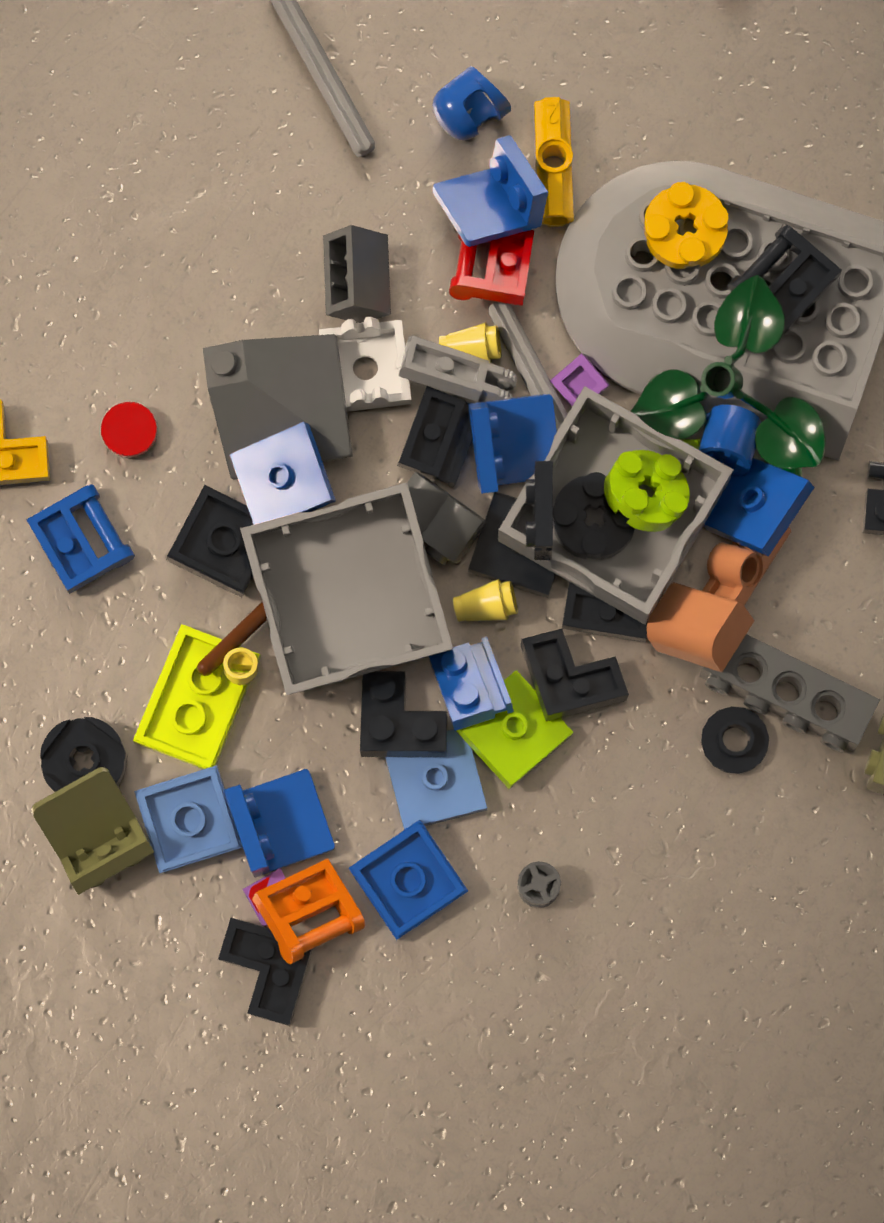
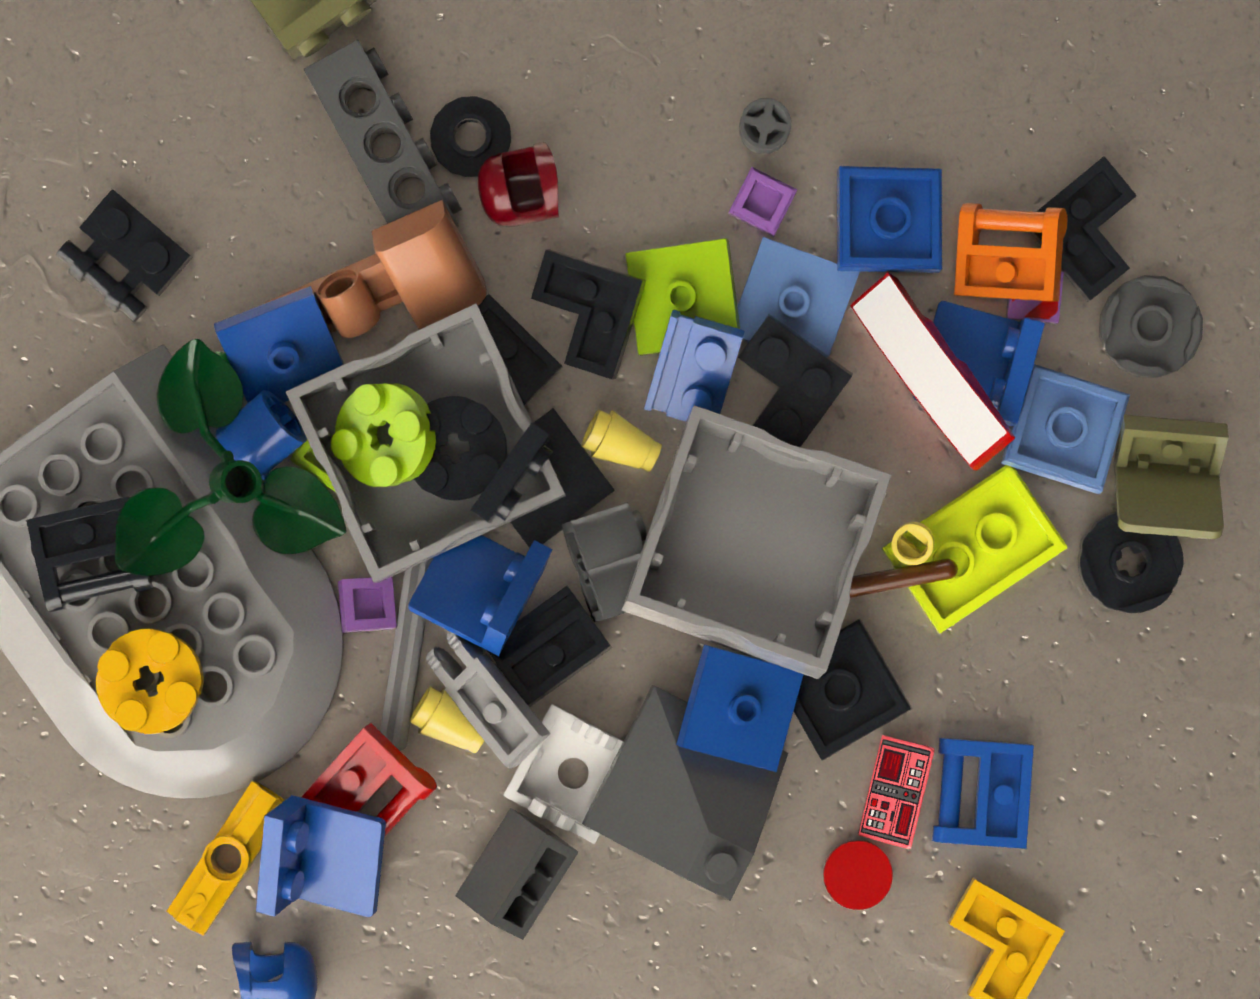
camera: 145 degrees left, 10 degrees up
none -> dark red helmet [478,142,559,227]
none -> medium lavender tile [728,167,797,237]
none -> white slope [850,272,1015,471]
none -> slope [858,735,935,849]
none -> dark grey tile [1099,275,1203,378]

